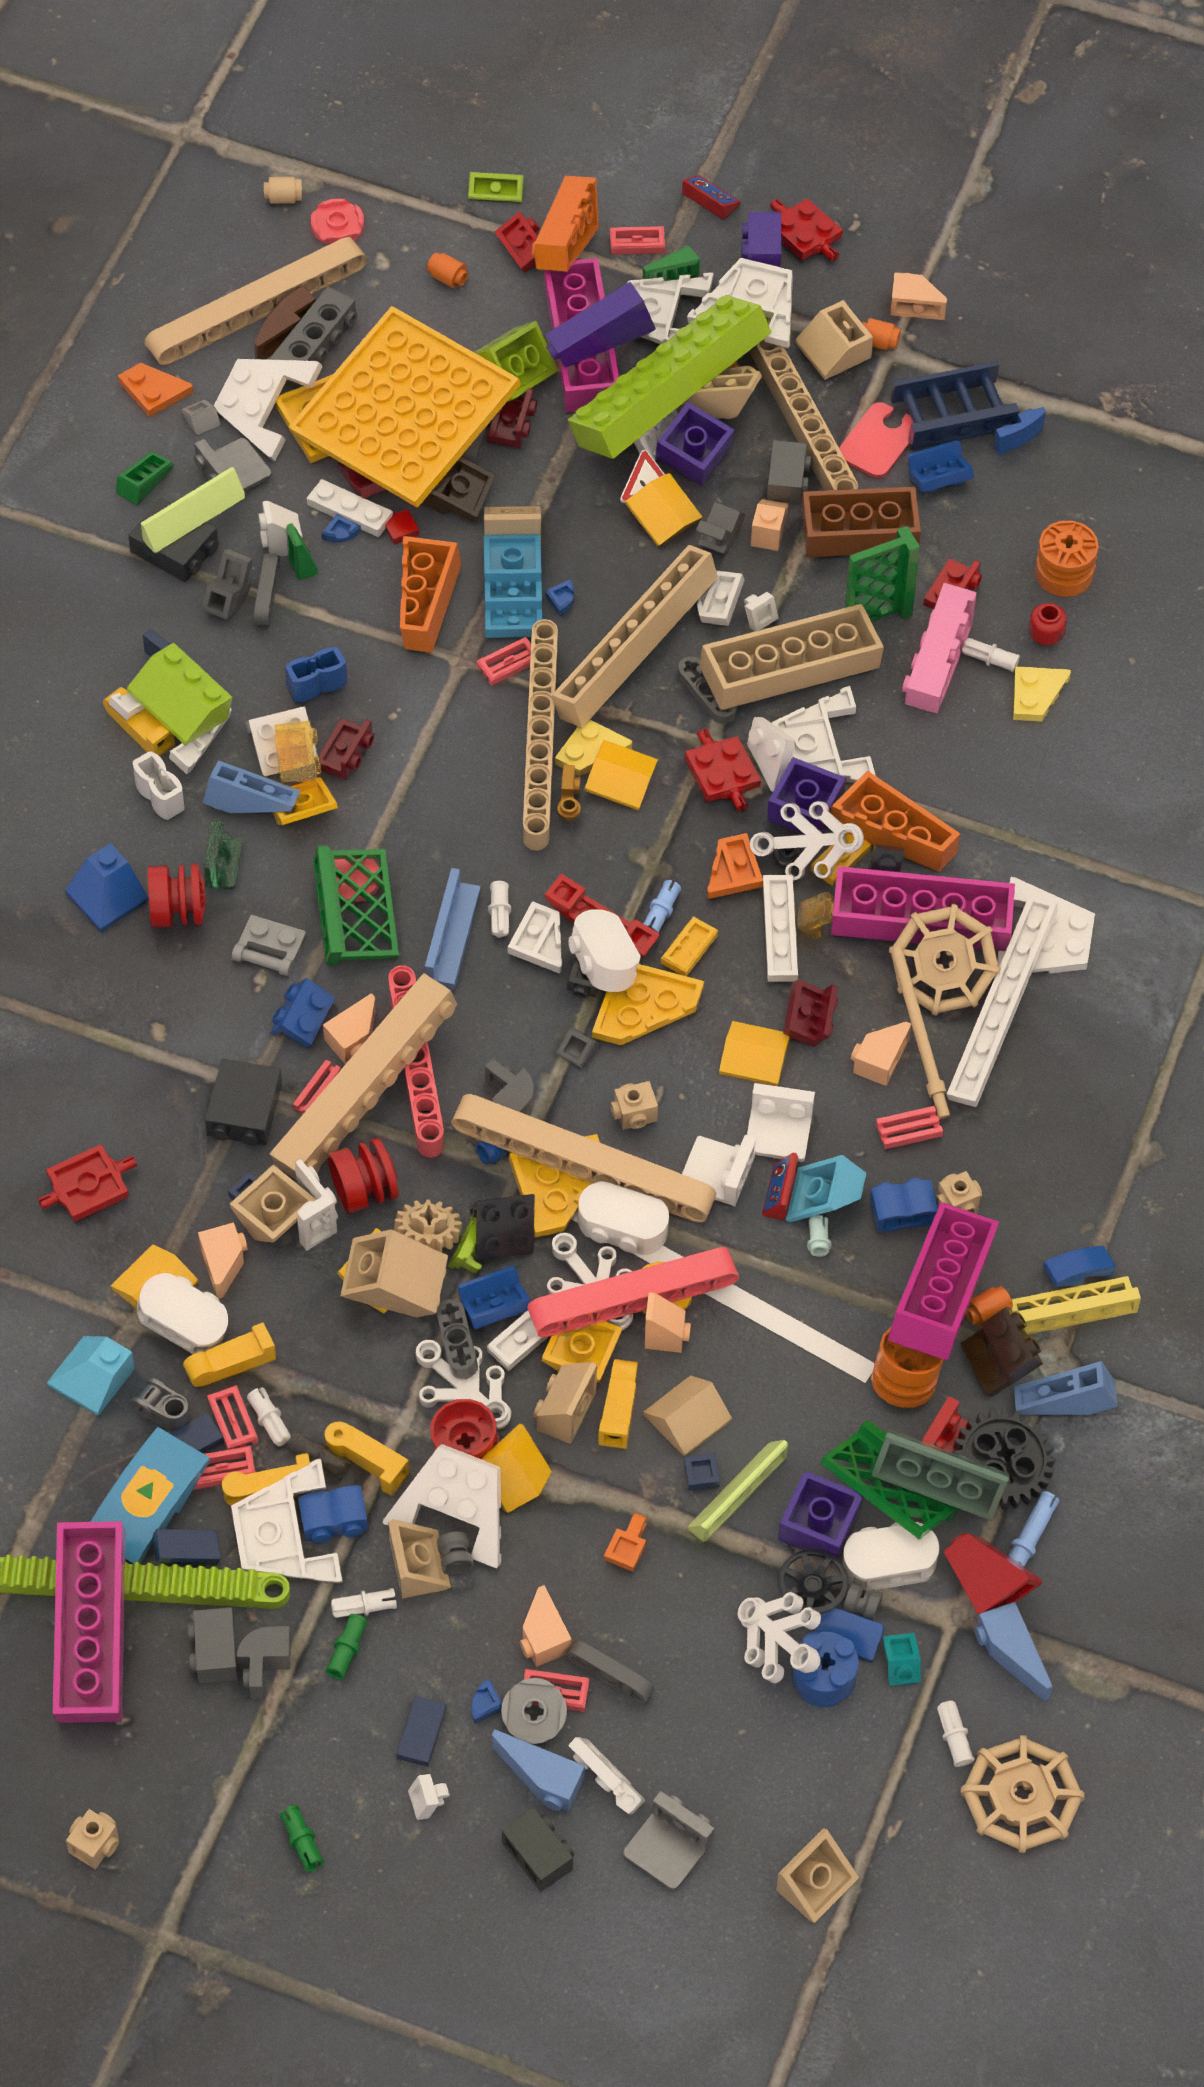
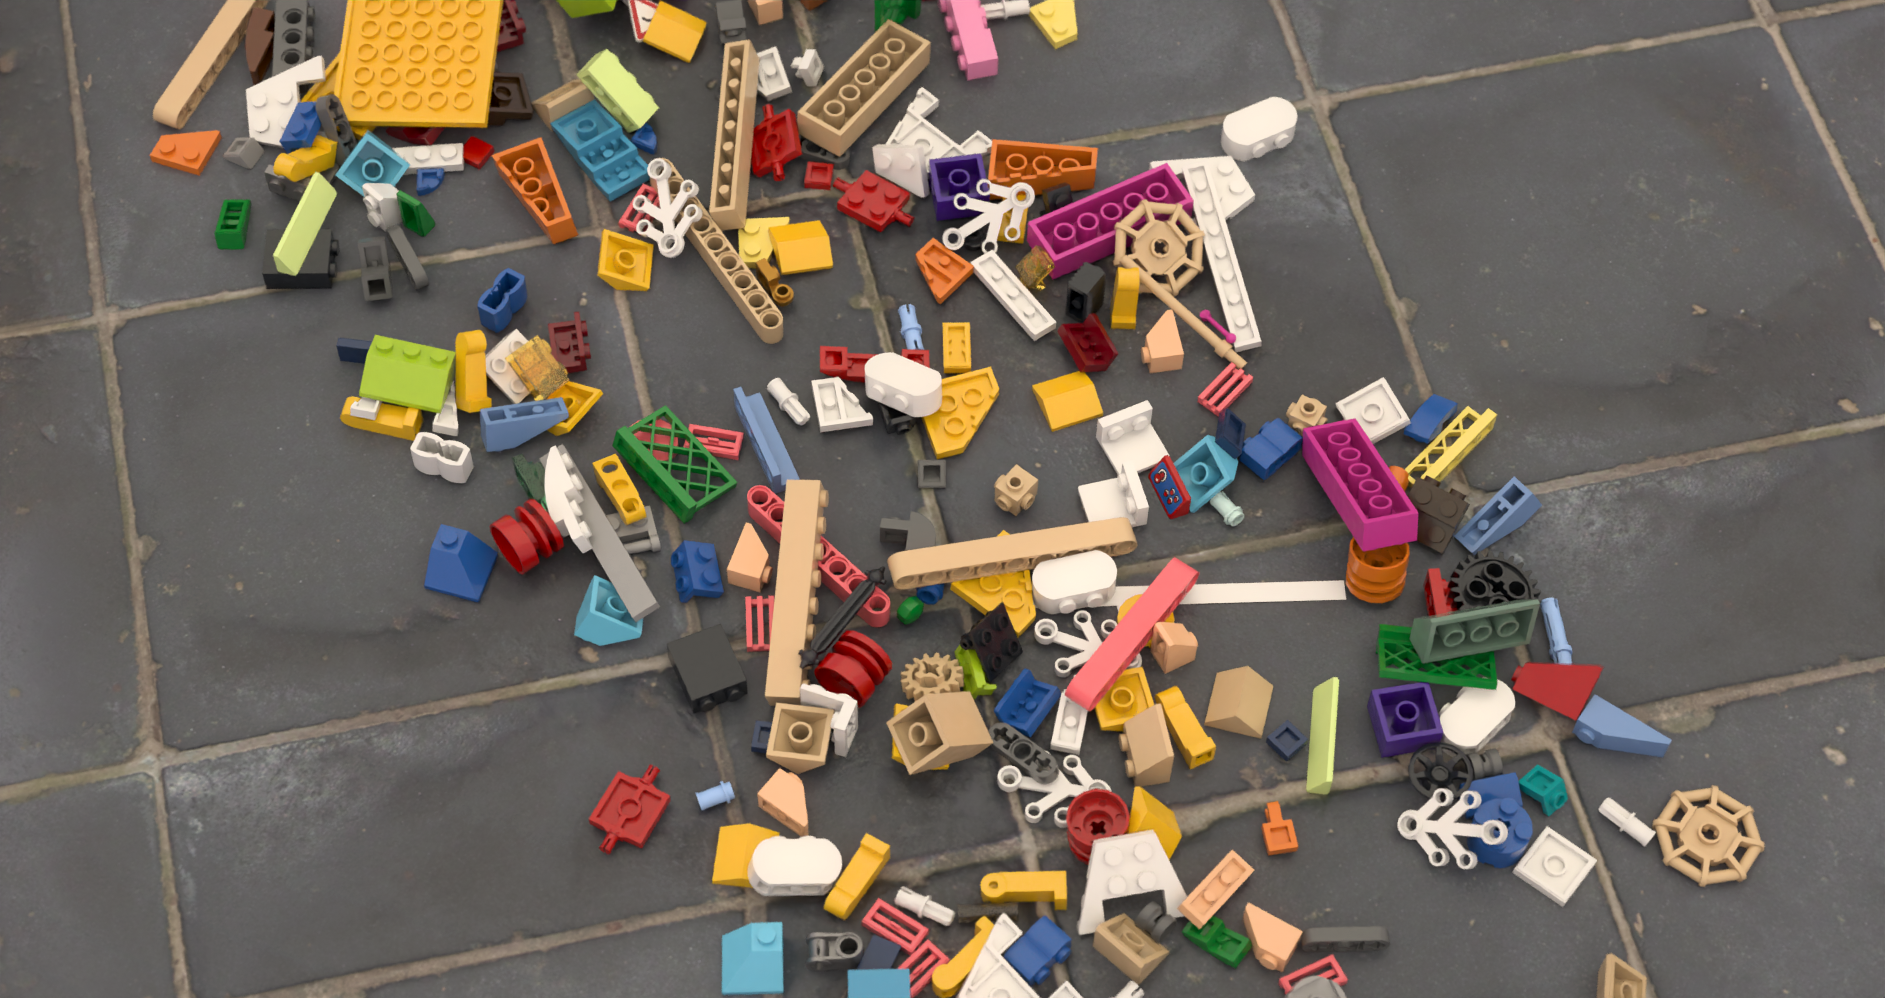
camera: 35 degrees left, 0 degrees up
none -> yellow leg [273,134,338,182]
none -> blue bracket [279,101,321,154]
none -> dark grey beam [316,94,357,167]
none -> medium azure slope [335,130,410,196]
none -> yellow leg [455,330,492,413]
none -> light grey tile [539,444,660,622]
none -> white slope [545,445,593,553]
none -> medium azure slope [574,575,643,646]
none -> yellowish green brick [576,49,659,133]
none -> yellow leg [592,454,647,526]
none -> yellow slope [597,229,653,291]
none -> white plant [633,158,702,258]
none -> coral tile [684,424,744,460]
none -> light blue pin [696,781,735,811]
none -> red plate [751,104,802,181]
none -> black wheel [798,566,887,669]
none -> red tile [804,162,834,190]
none -> green tile [897,596,924,624]
none -> black brick [1065,262,1107,323]
none -> yellow leg [1110,267,1139,329]
none -> light nougat plate [1177,850,1254,929]
none -> green slope [1182,916,1252,969]
none -> dark pink hinge [1200,310,1236,343]
none -> dark blue tile [1215,408,1246,459]
none -> white brick [1221,97,1297,161]
none -> white tile [1335,377,1411,444]
none -> white tile [1513,826,1597,907]

